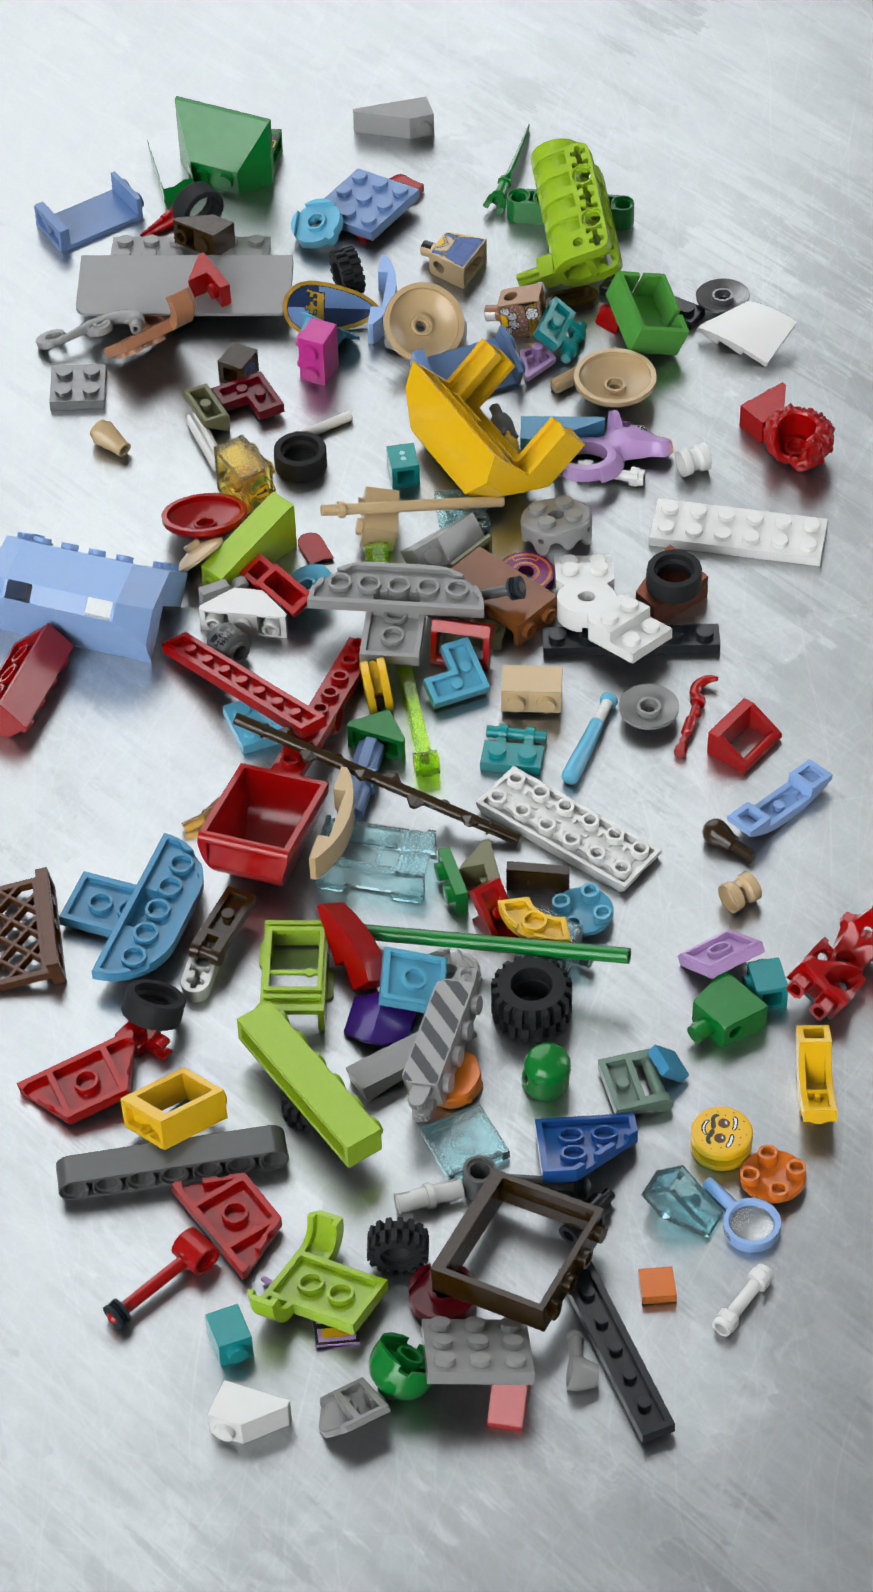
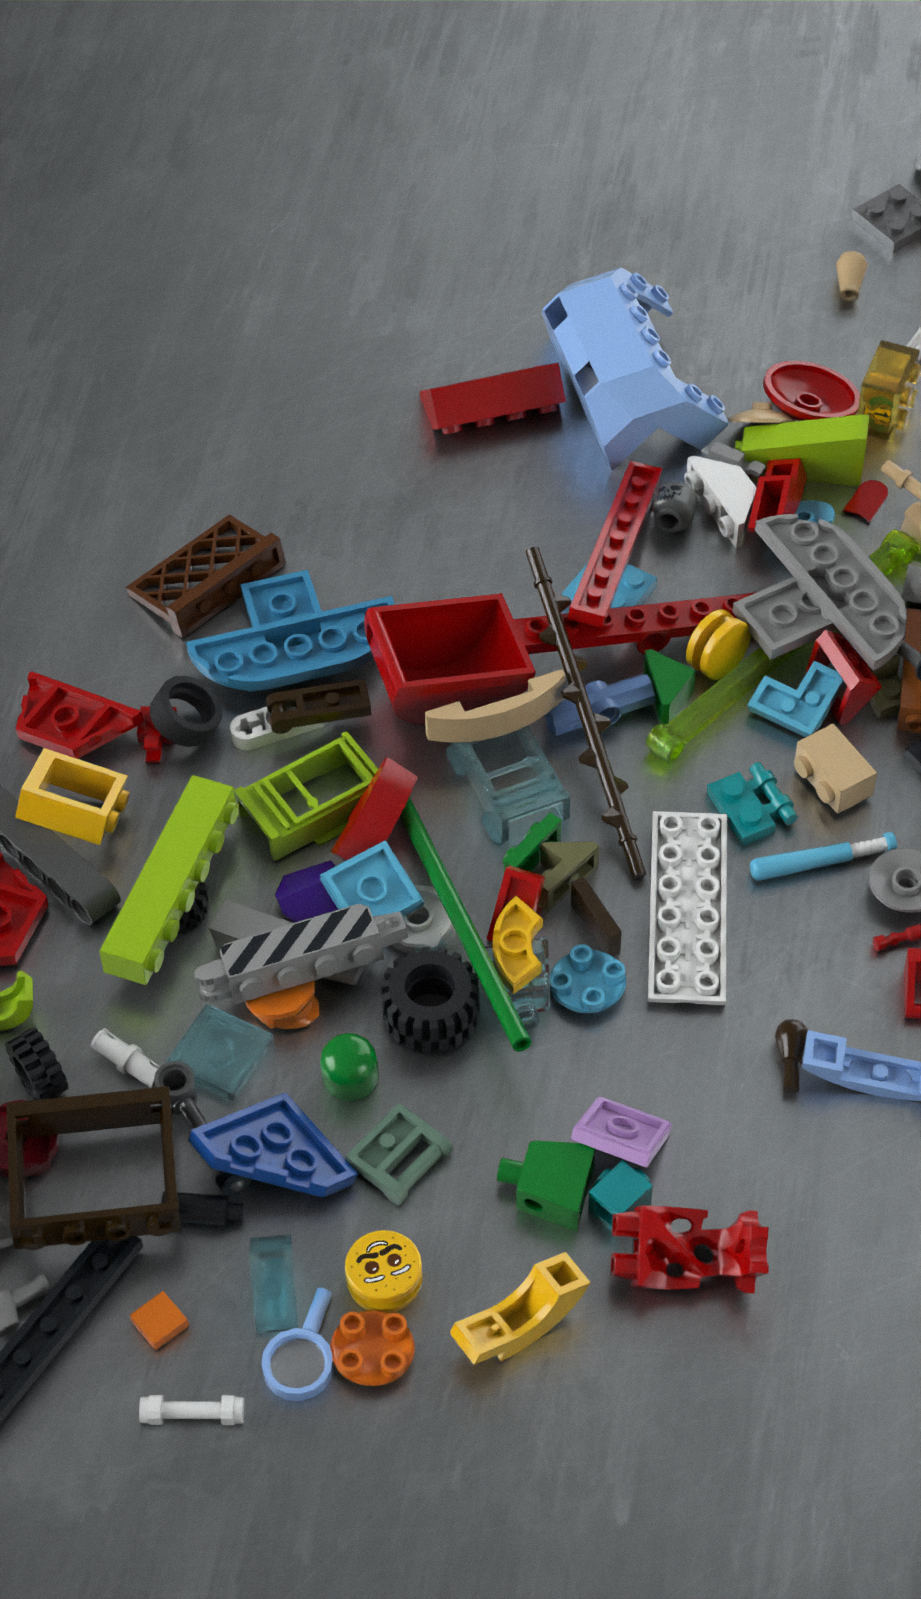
camera: 55 degrees right, 5 degrees up
dark azure tile [648,1044,689,1082] -> none
tan wheel [718,871,762,913] -> none

